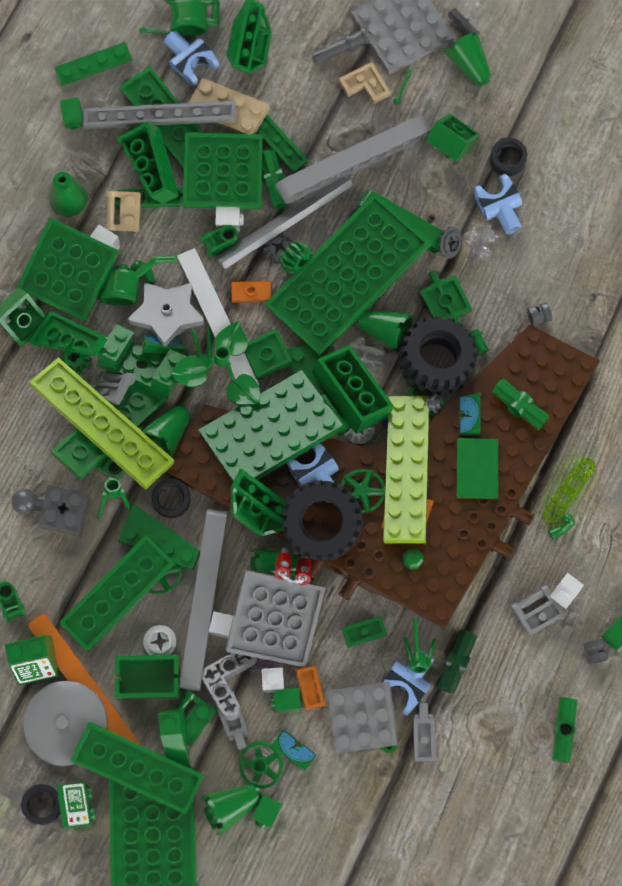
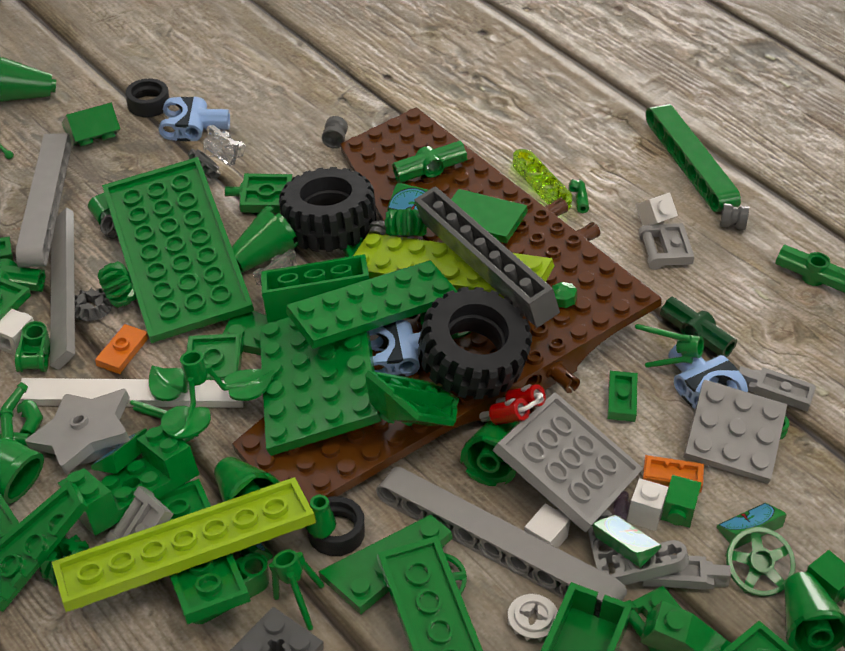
camera: 65 degrees left, 30 degrees down
none -> green arm [17,399,43,435]
none -> green plate [286,260,457,349]
none -> green cone [306,495,336,539]
none -> green gear [385,209,427,237]
none -> dark grey brick [414,186,560,328]
none -> green slope [592,515,662,568]

